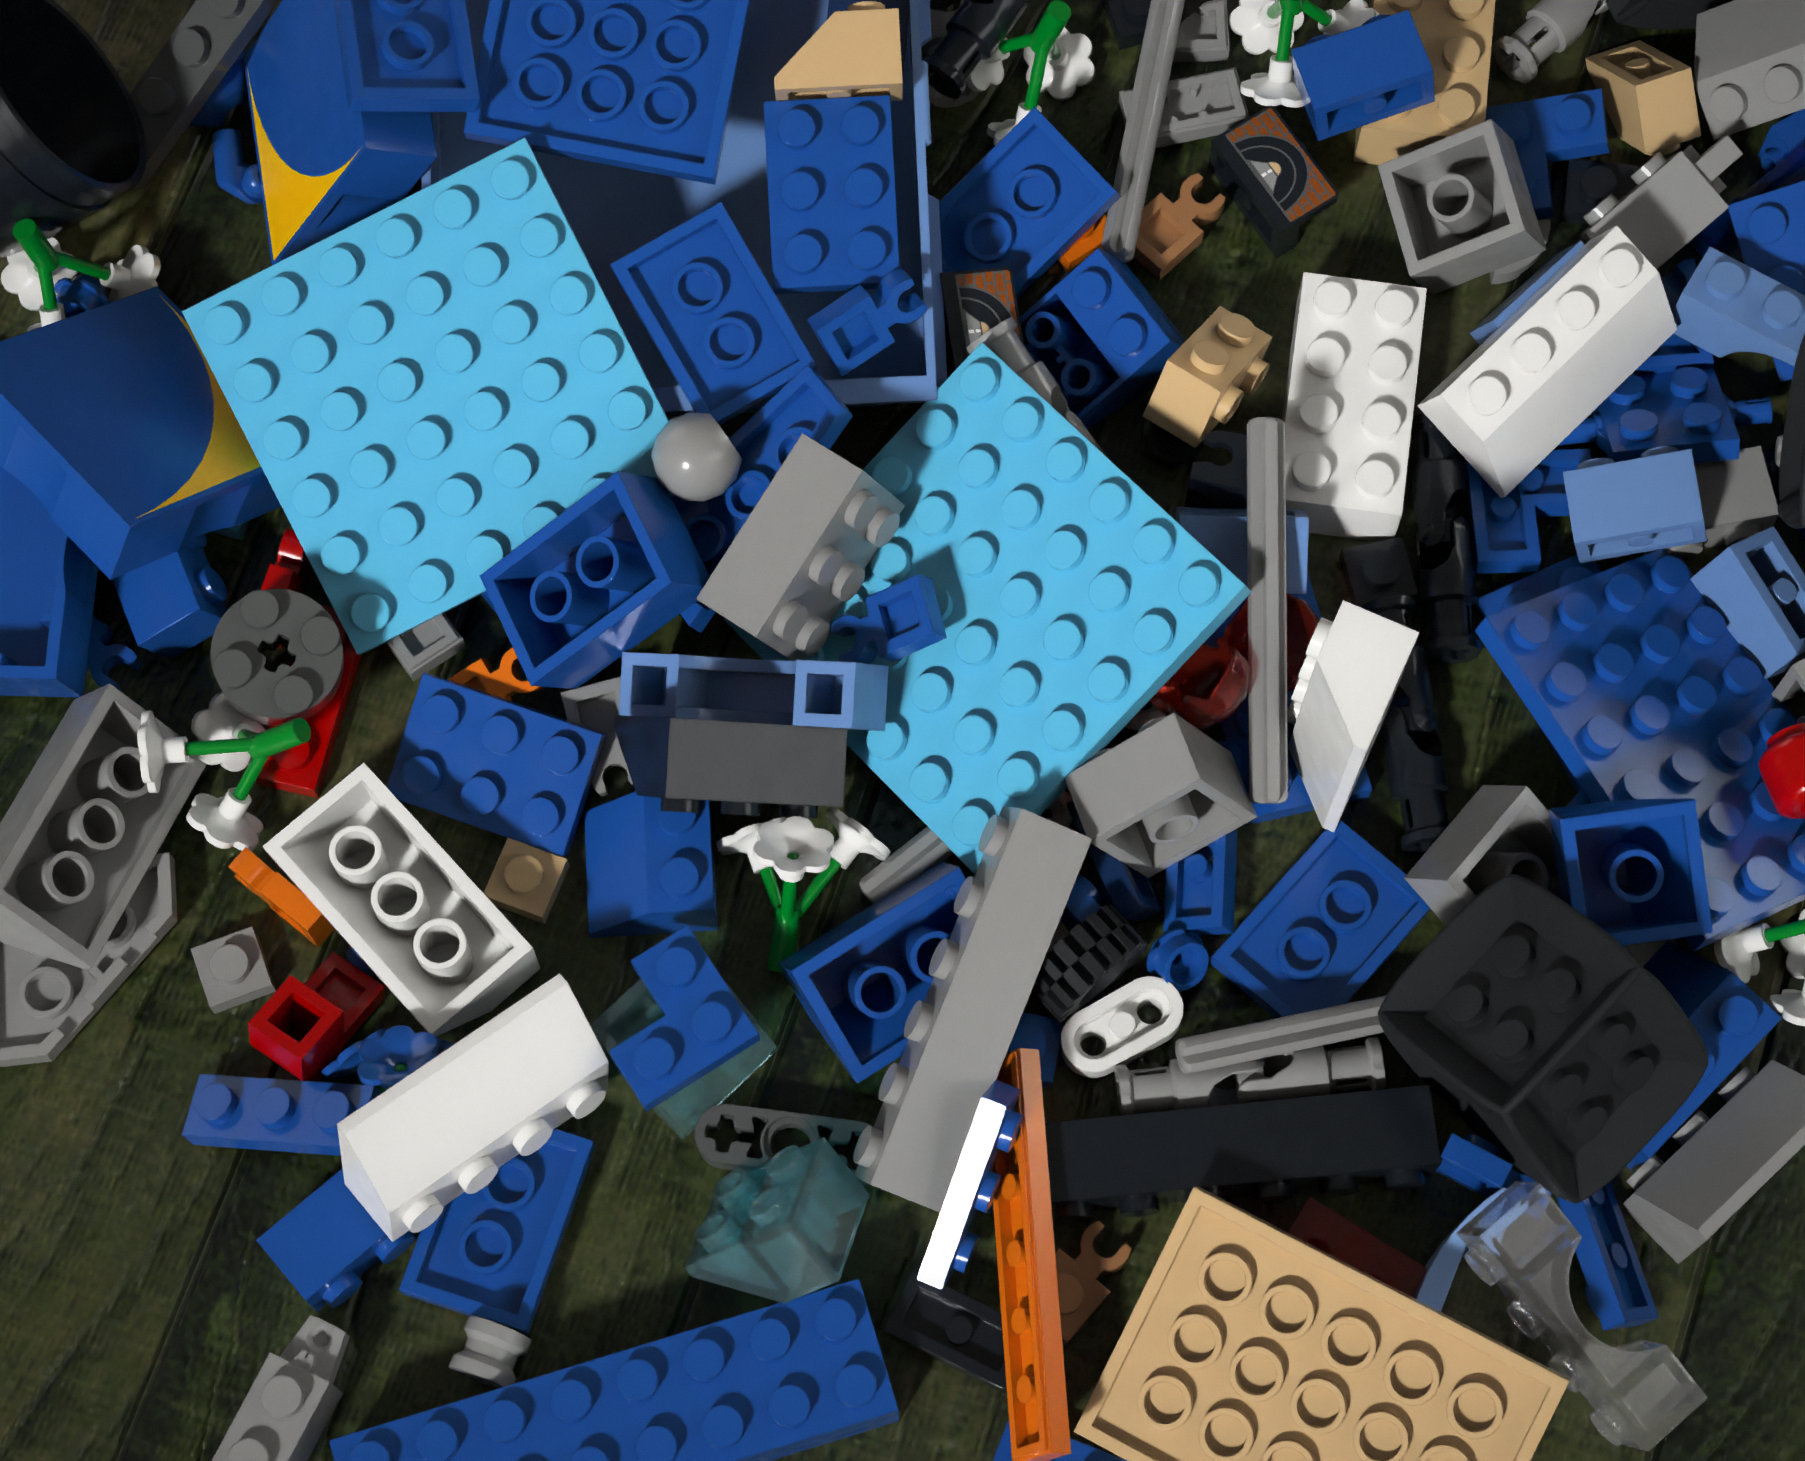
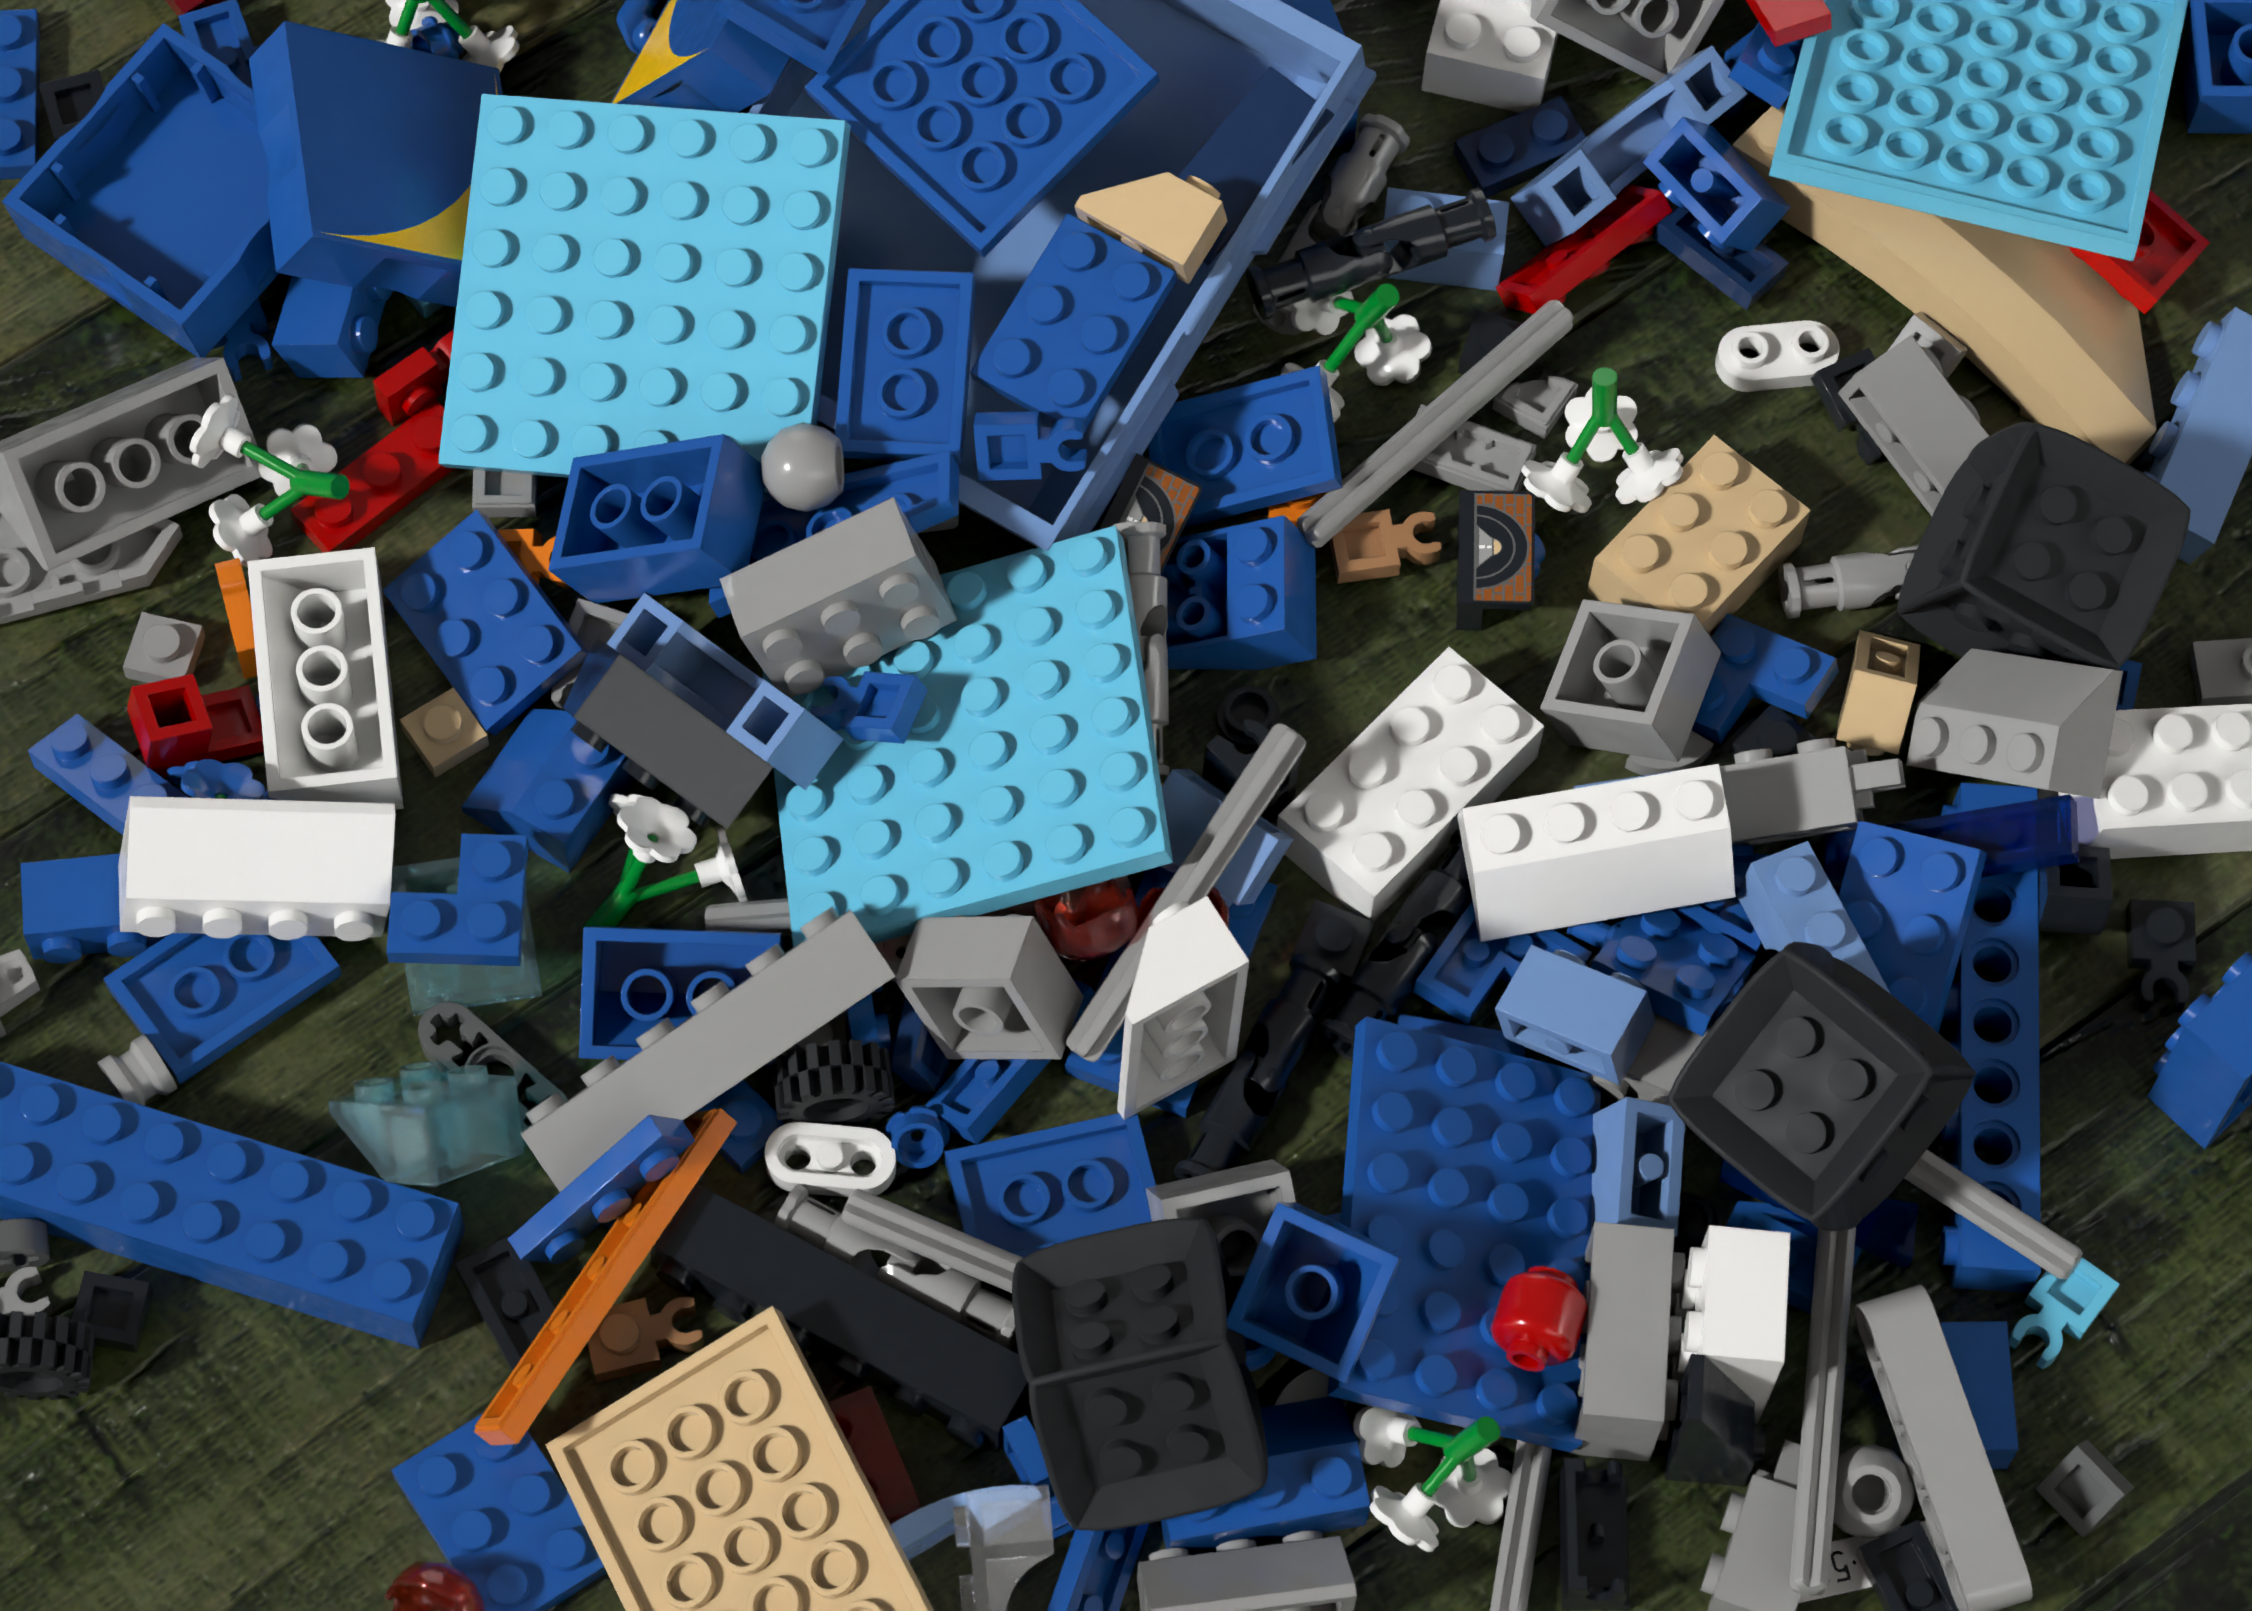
camera: 30 degrees right, 5 degrees down
dark grey brick [210,589,344,726] -> none
tan brick [1143,306,1273,448] -> none
blue brick [1291,10,1435,141] -> none

